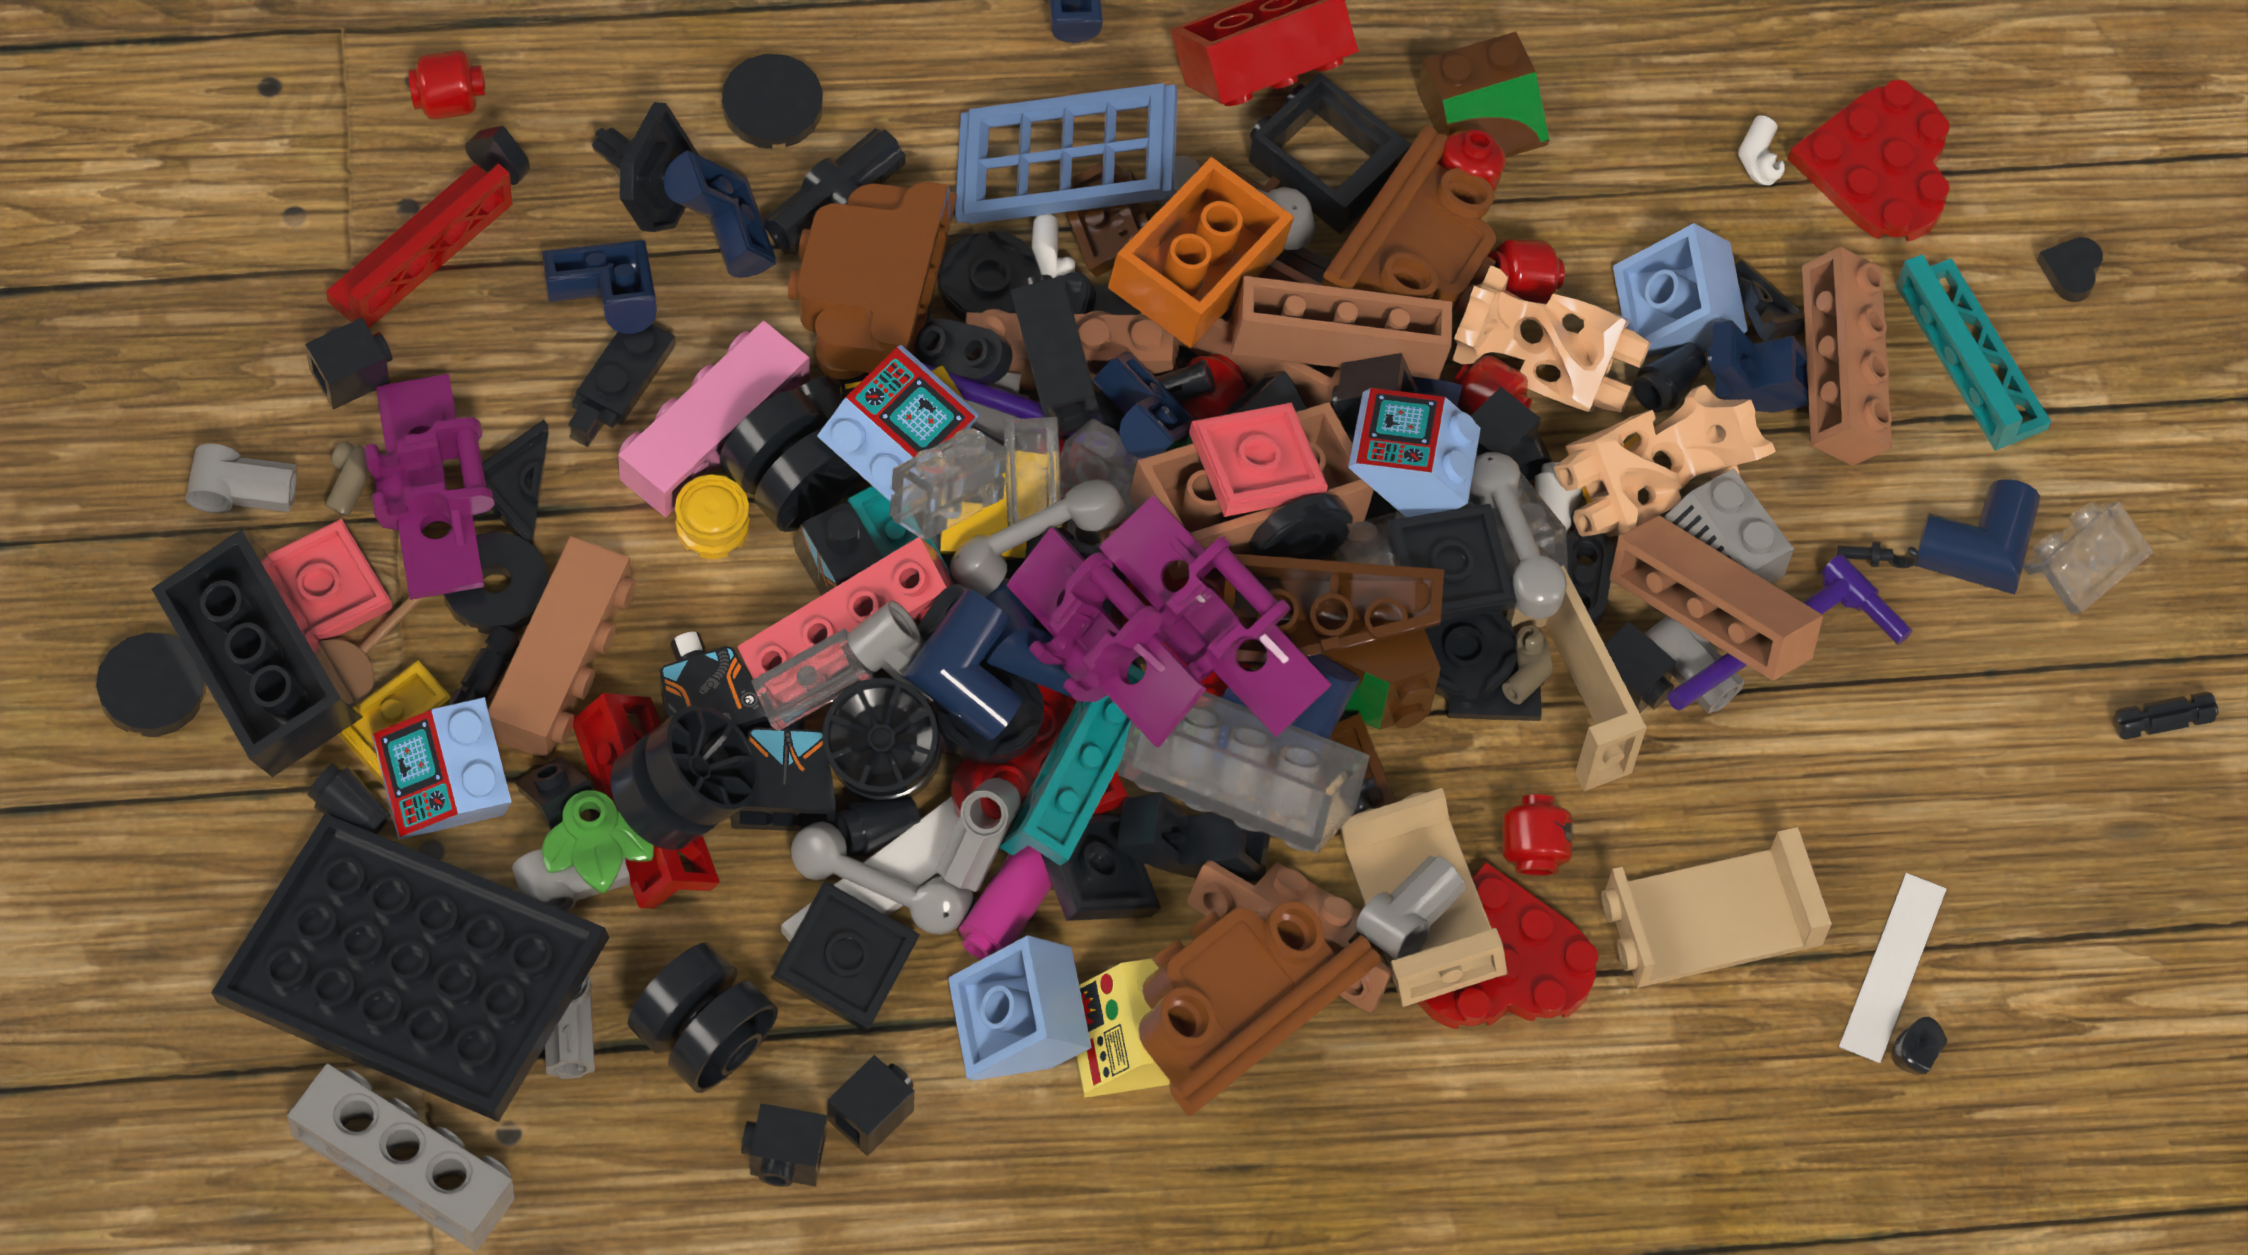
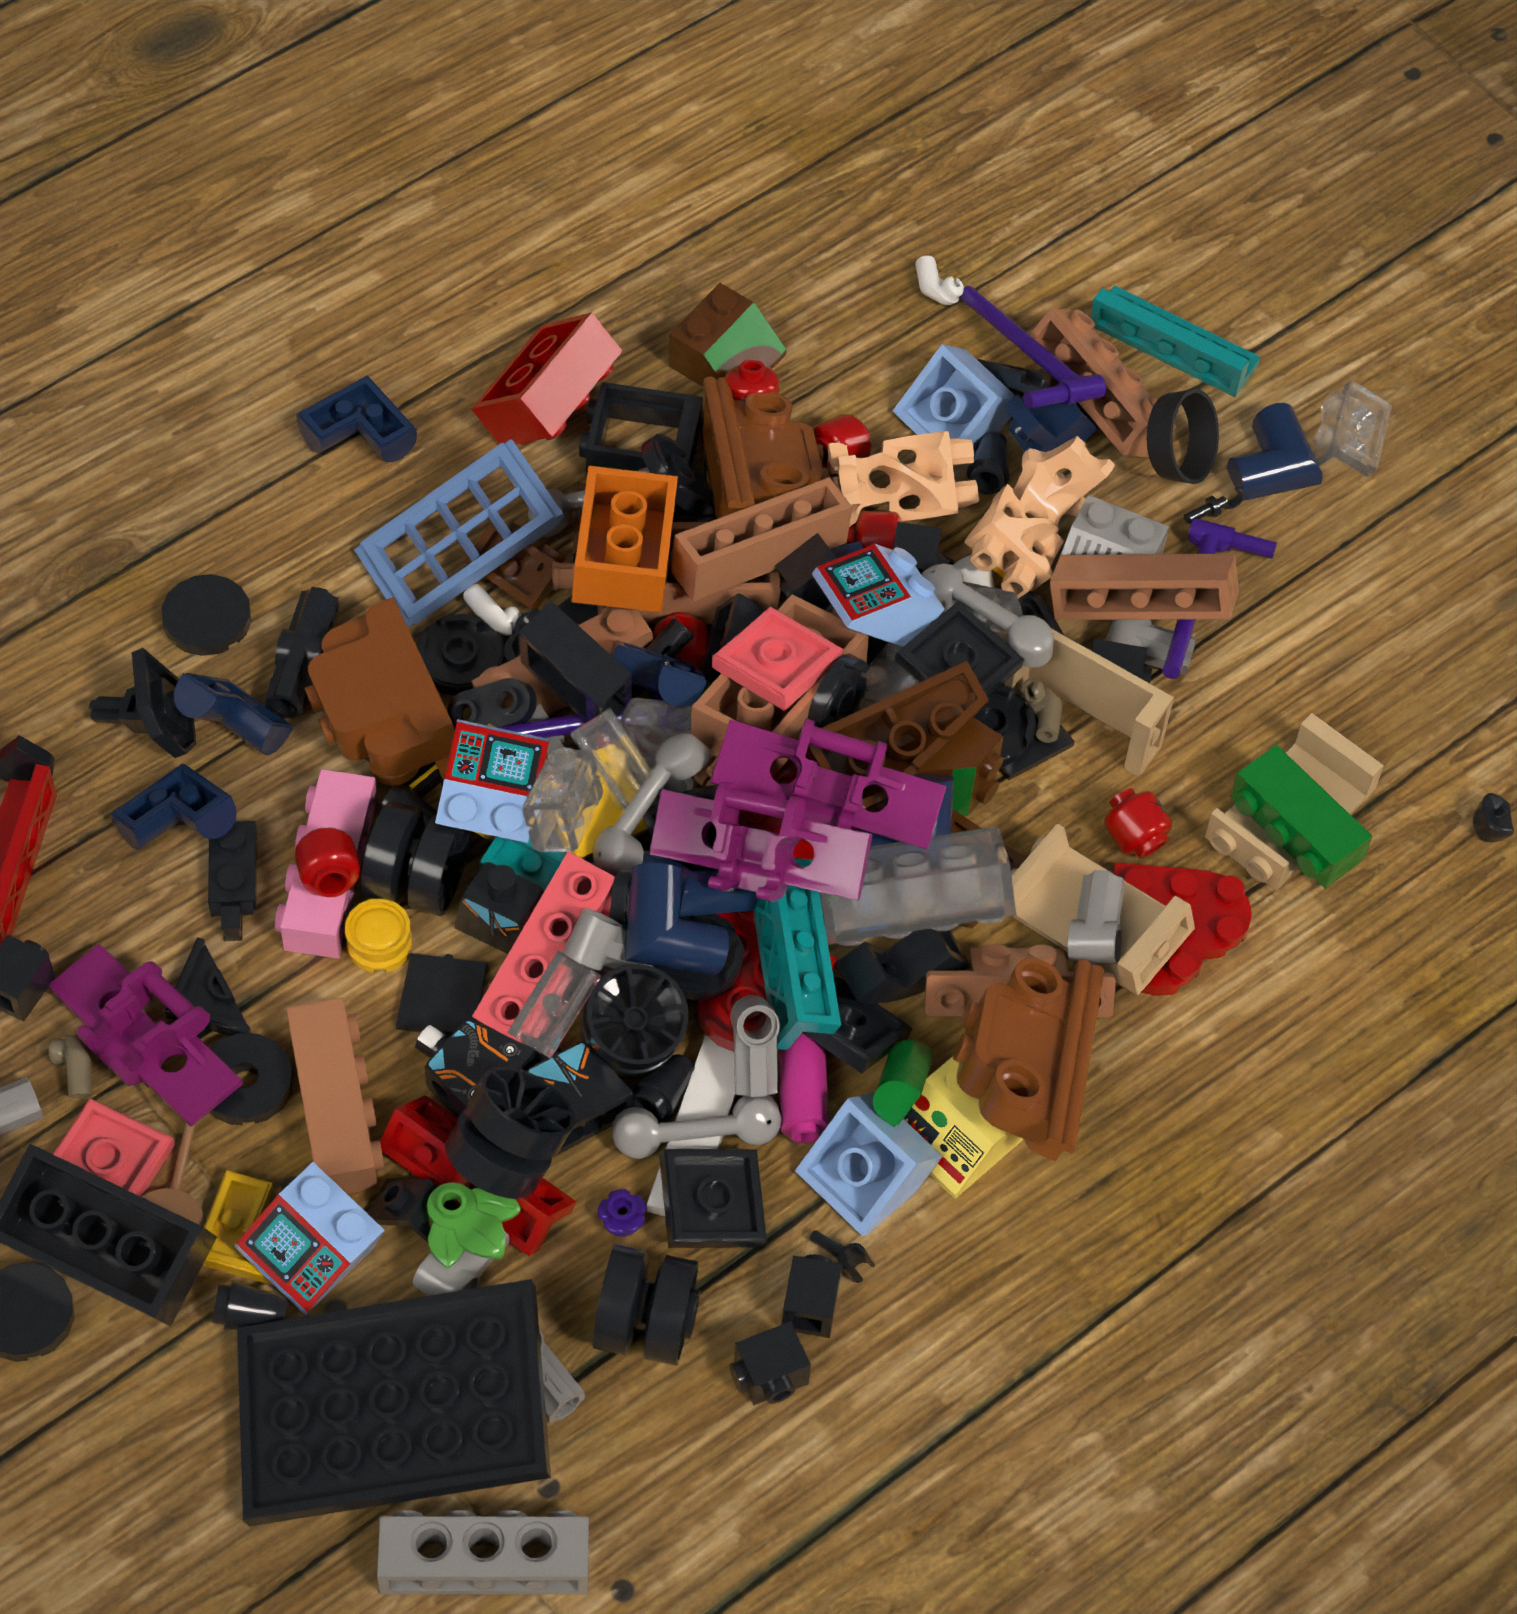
camera: 30 degrees left, 5 degrees down
black axle [447,626,519,706] -> none
red plate [1787,79,1950,241] -> none
white sticker [1839,873,1946,1063] -> none
black tile [2037,237,2103,302] -> none
black axle [2113,691,2219,740] -> none
none -> red head [295,827,360,898]
none -> black piece [396,953,487,1036]
none -> dark purple plate [598,1189,646,1237]
none -> black tile [641,434,711,513]
none -> black hand [810,1230,875,1283]
none -> green brick [873,1040,934,1127]
none -> dark purple bar [960,286,1106,409]
none -> black tyre [1147,389,1219,484]
none -> green brick [1230,744,1372,889]

